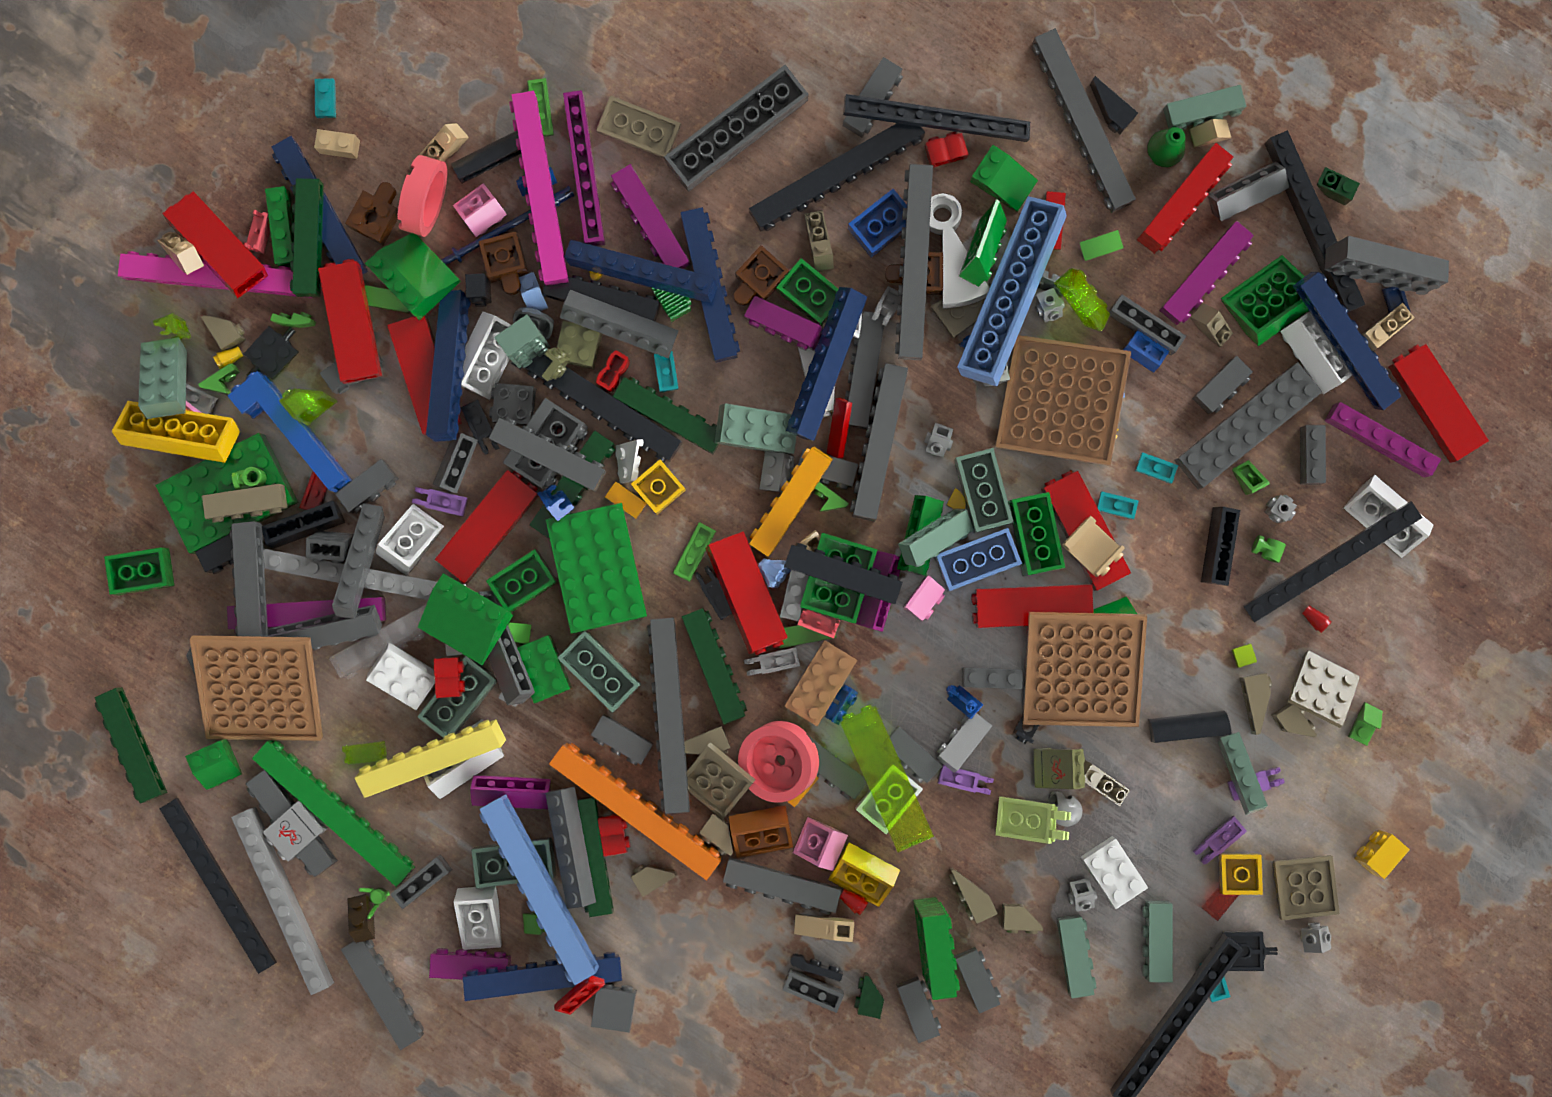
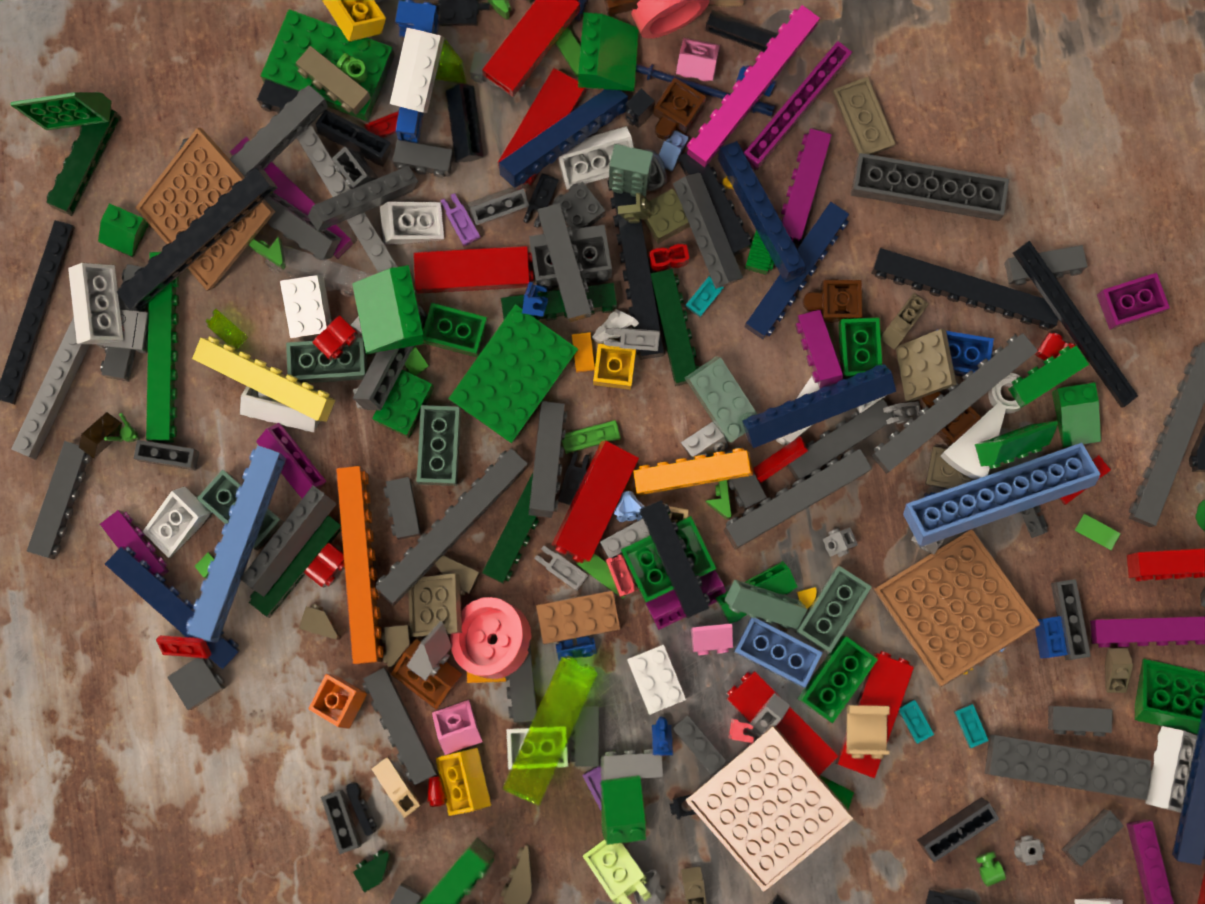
camera: 45 degrees right, 5 degrees down
green brick [104,547,175,595] -> none
bright green tile [527,78,554,137] -> none
olive panel [1034,748,1085,789] -> none
light grey brick [1035,288,1065,322] -> none
clear neon green slope [1054,268,1110,331] -> none
bright green slope [1232,460,1269,495] -> none
none -> green slope [10,92,112,130]
none -> white slope [68,263,123,344]
none -> black brick [117,168,277,311]
none -> bright green slope [249,237,286,270]
none -> orange brick [308,674,367,729]
none -> white slope [390,28,444,113]
none -> light grey slope [406,621,452,681]
none -> black brick [446,83,484,162]
none -> dark grey brick [529,401,567,518]
none -> green slope [601,776,646,845]
none -> light grey hinge [604,328,660,351]
none -> white brick [627,645,686,715]
none -> coral hinge [728,719,754,743]
none -> light grey slope [747,693,790,738]
none -> dark tan plate [895,329,957,402]
none -> green brick [1008,345,1089,408]
none -> magenta brick [1097,273,1170,330]

